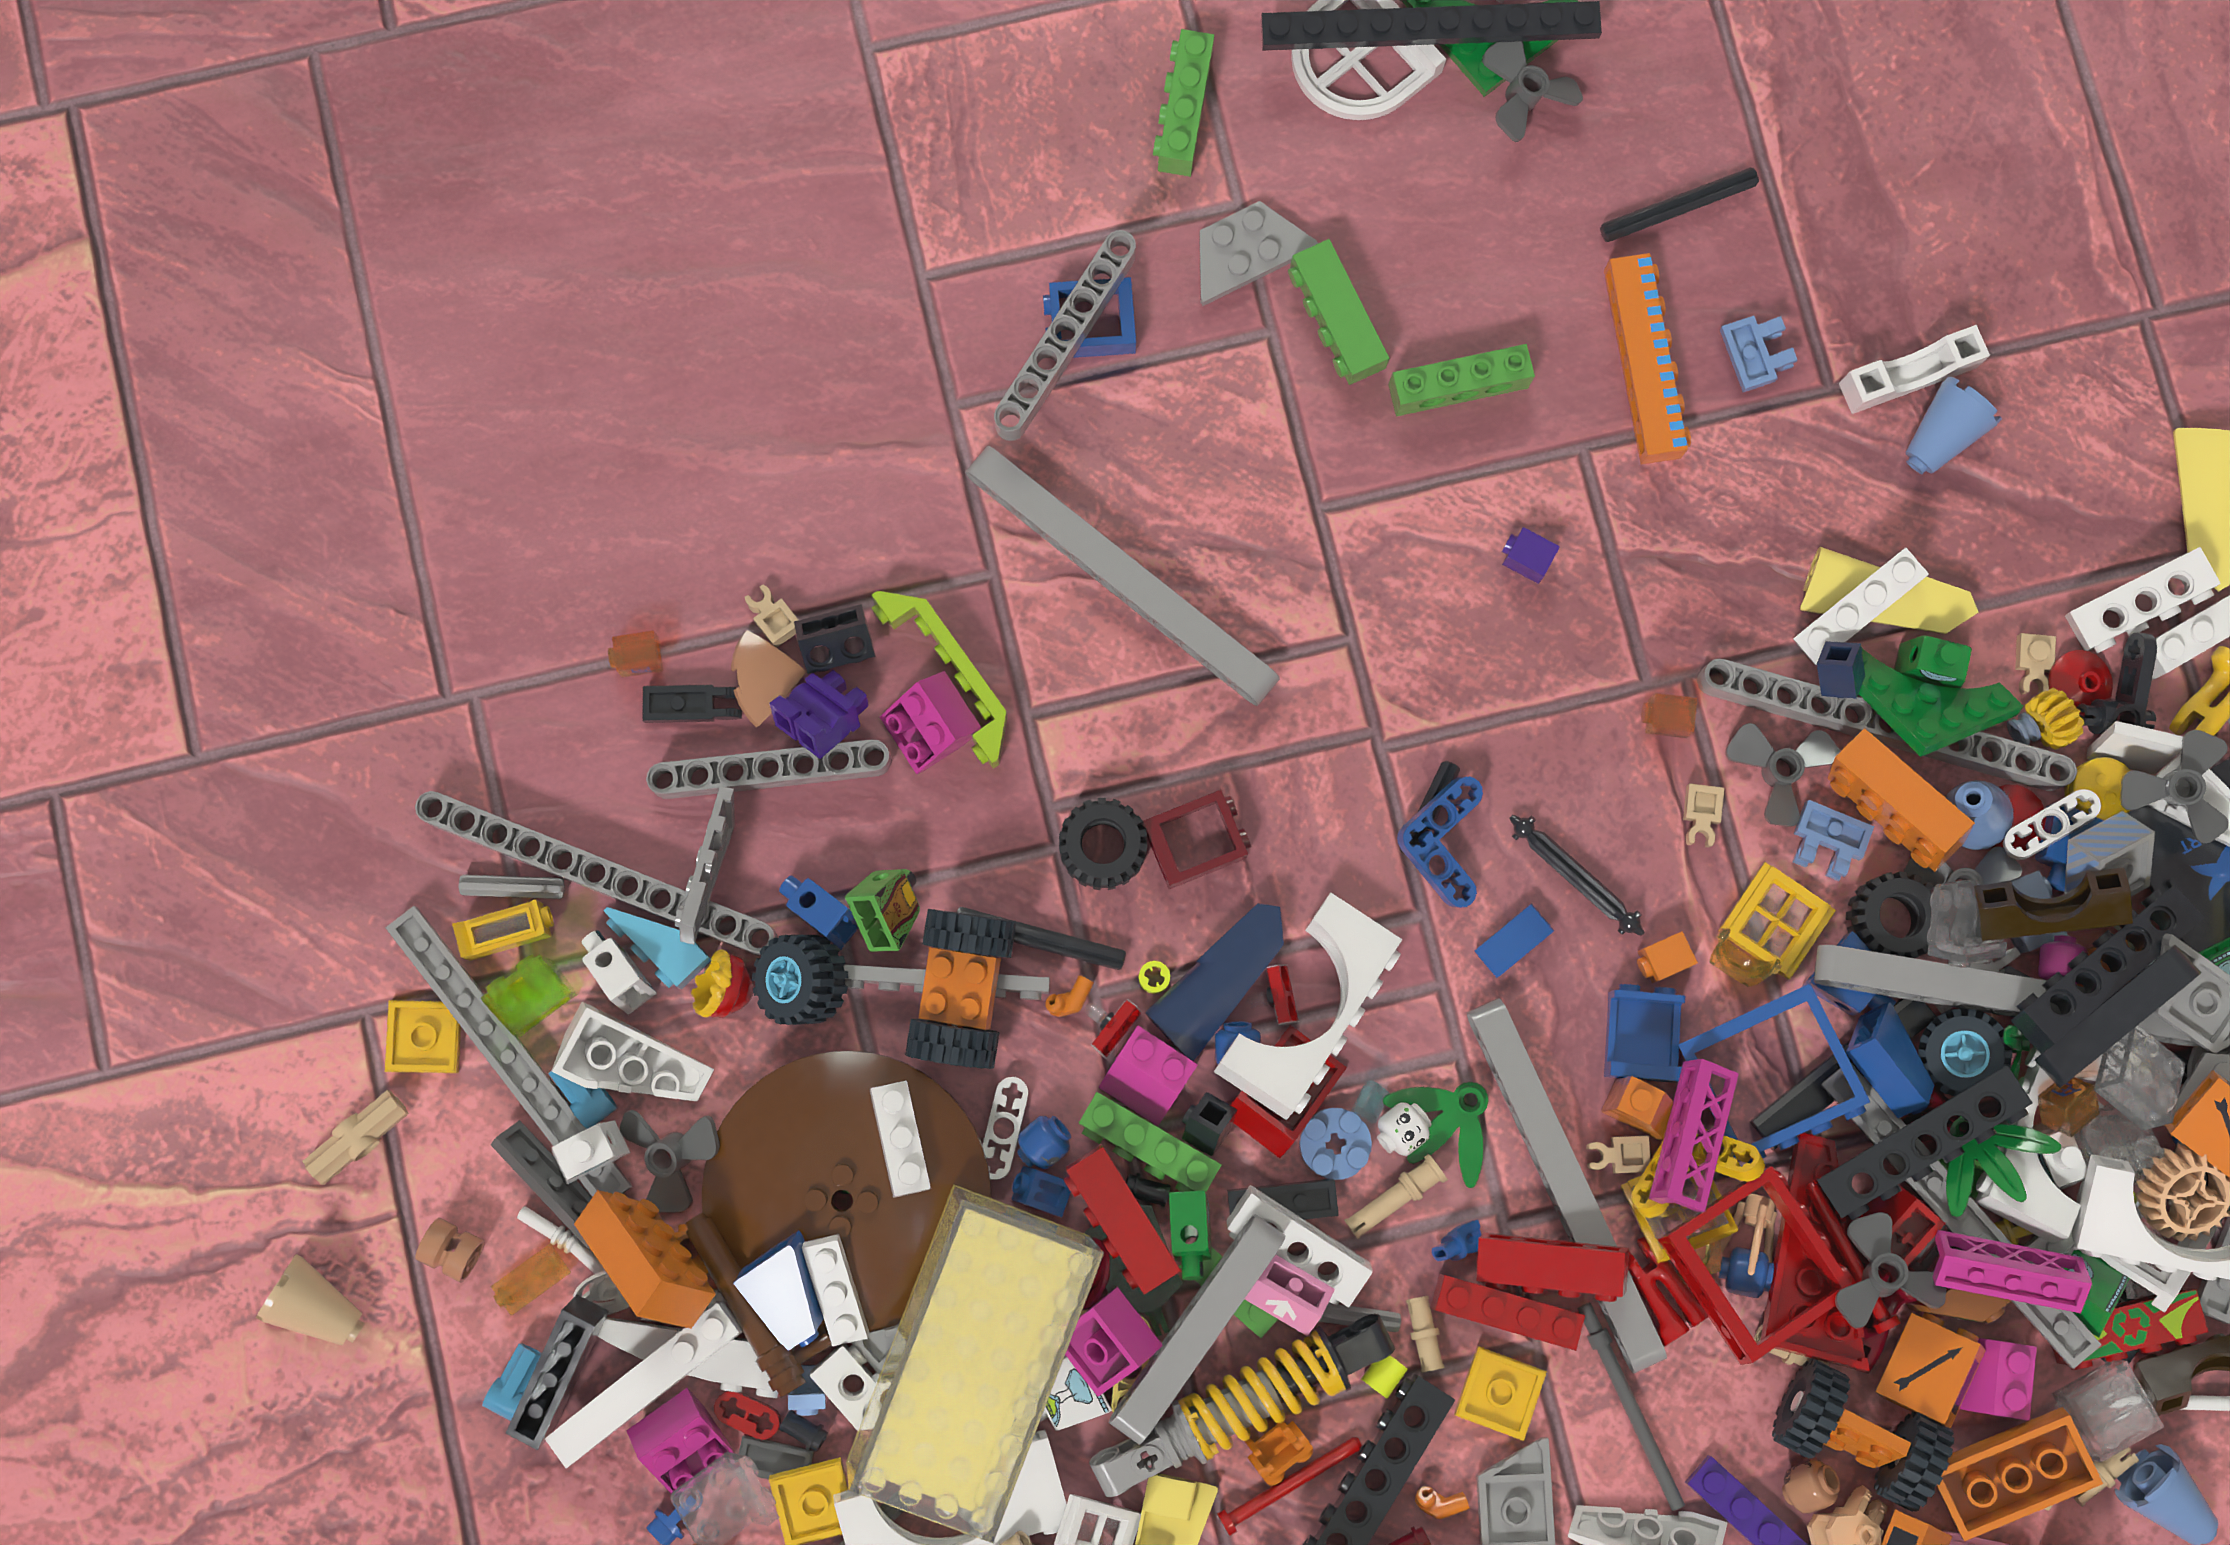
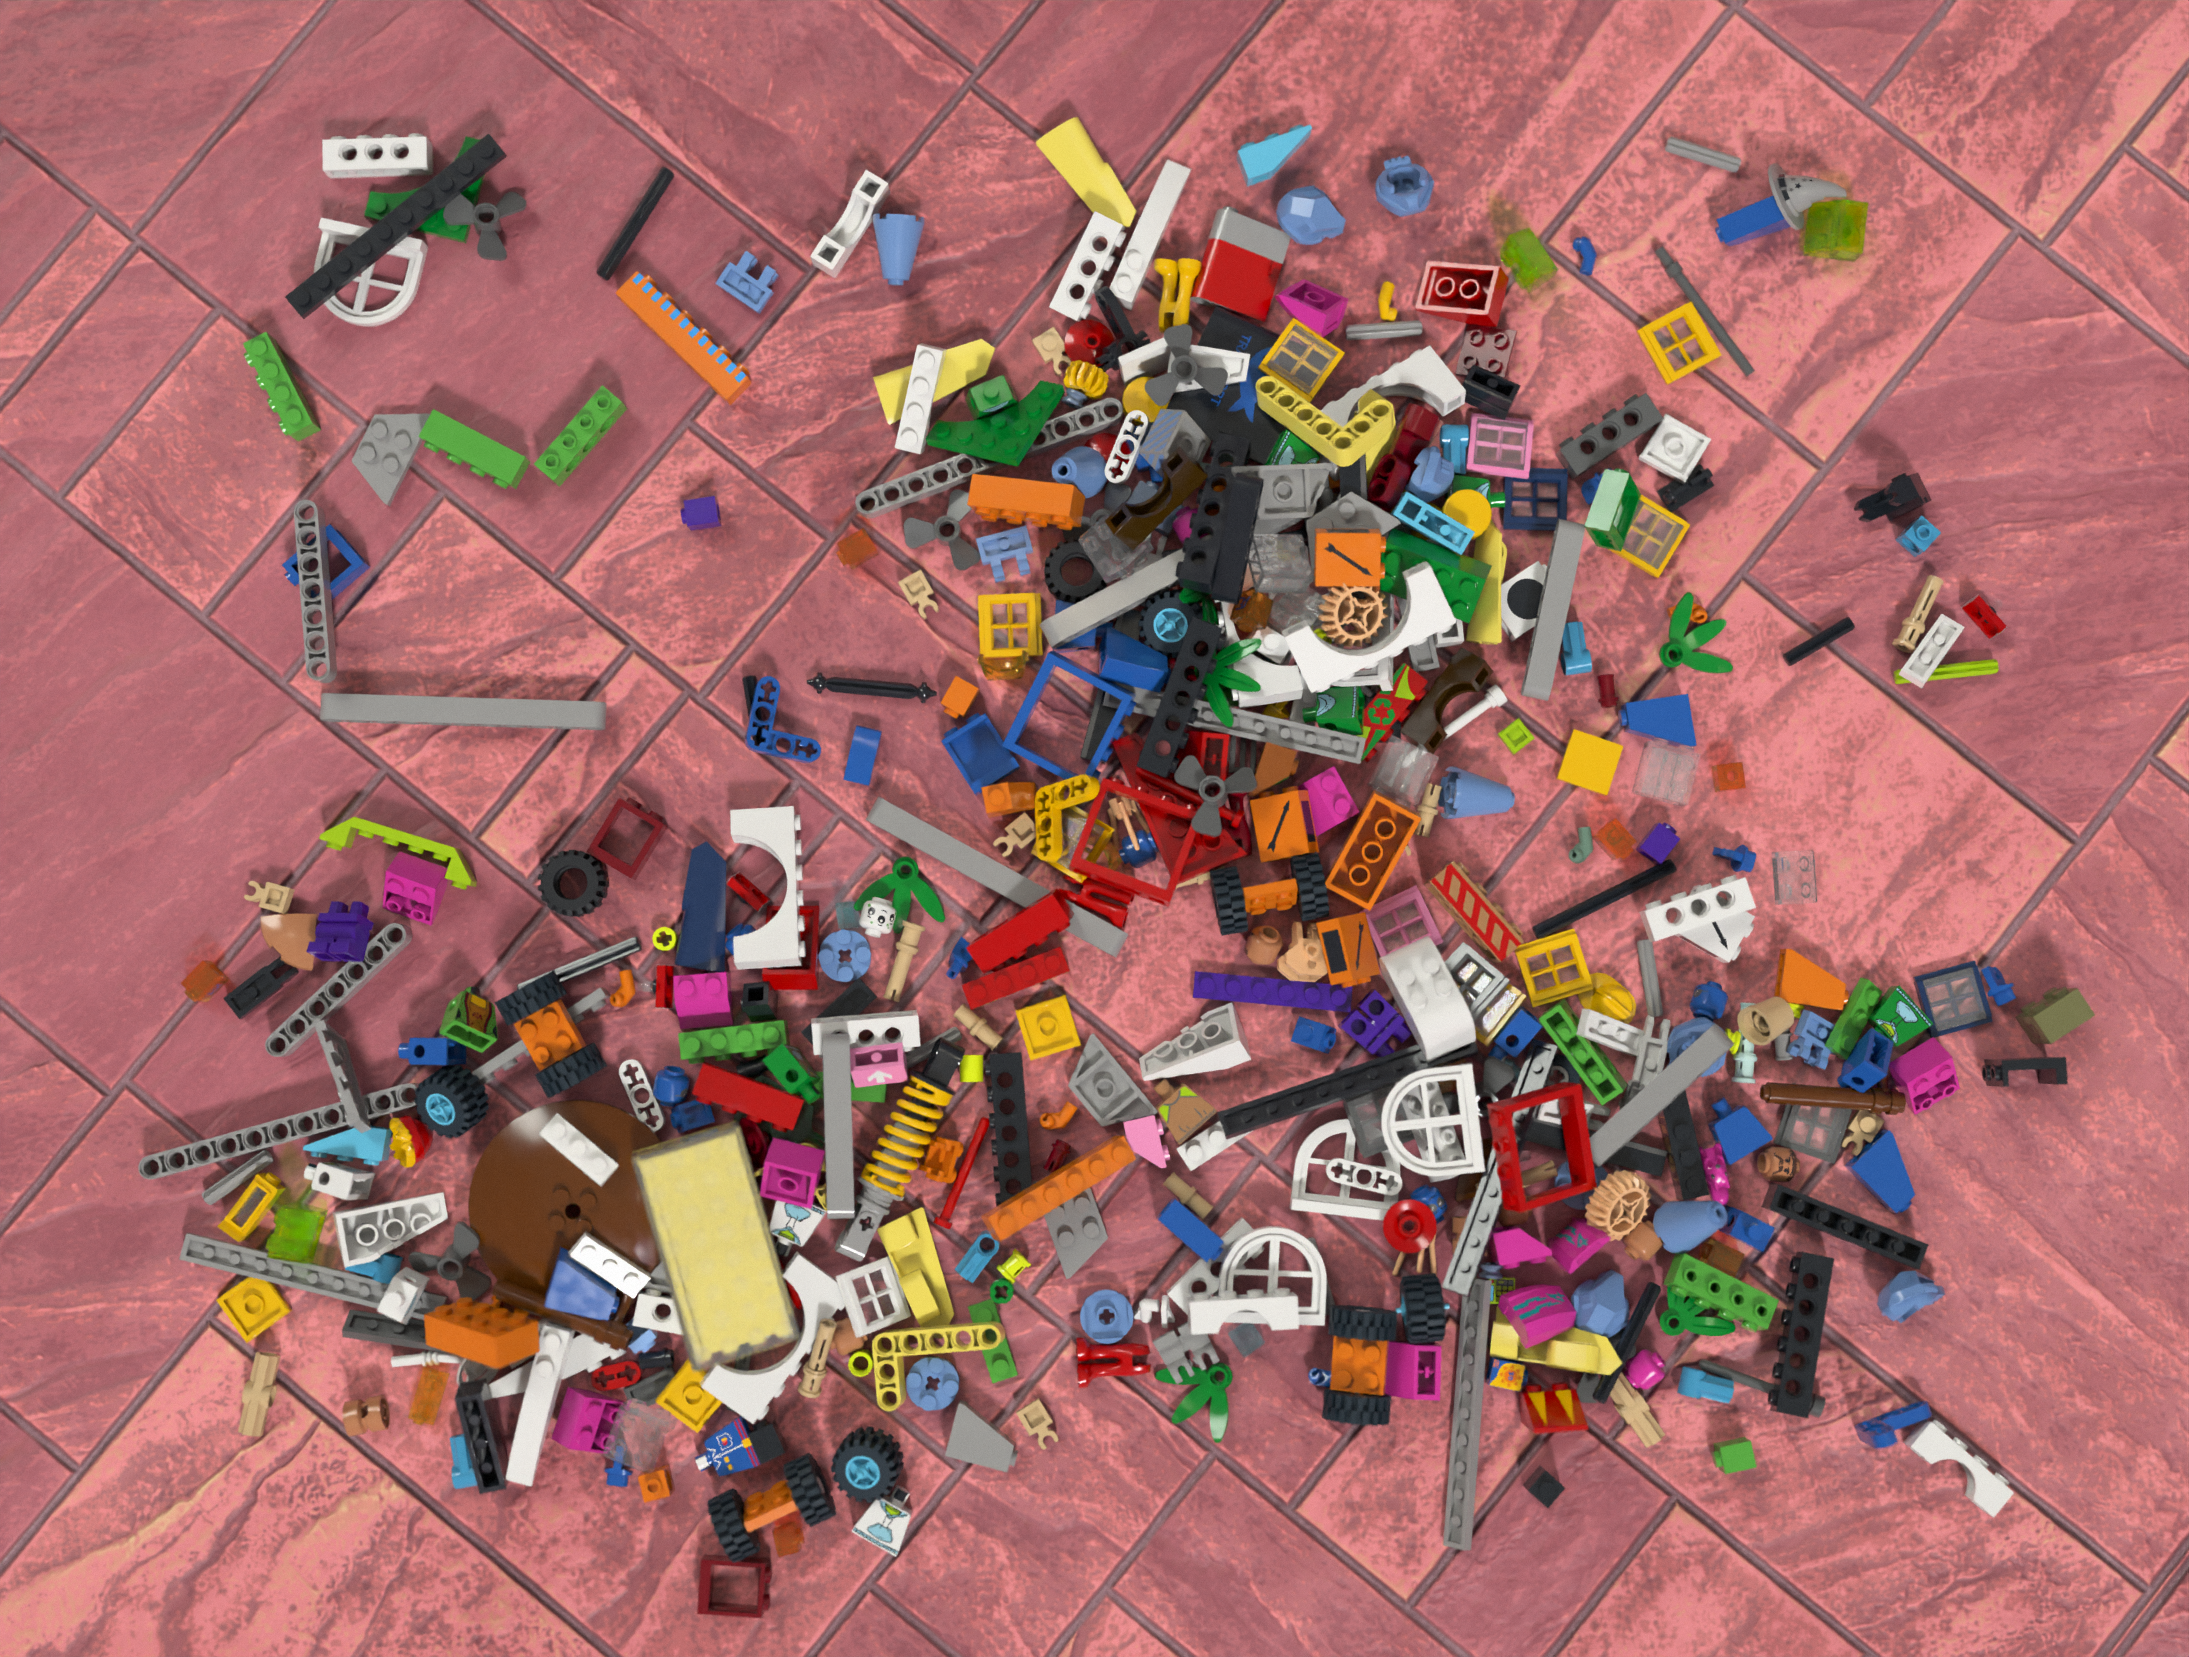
camera: 35 degrees left, 5 degrees up
tan cone [256,1254,365,1345] -> none
black brick [794,604,876,674] -> none
dark grey bar [1577,1302,1685,1511] -> none
dark pink fence [1649,1058,1739,1212] -> none
dark blue brick [1817,641,1865,699] -> none
dark pink fence [1932,1230,2092,1313] -> none

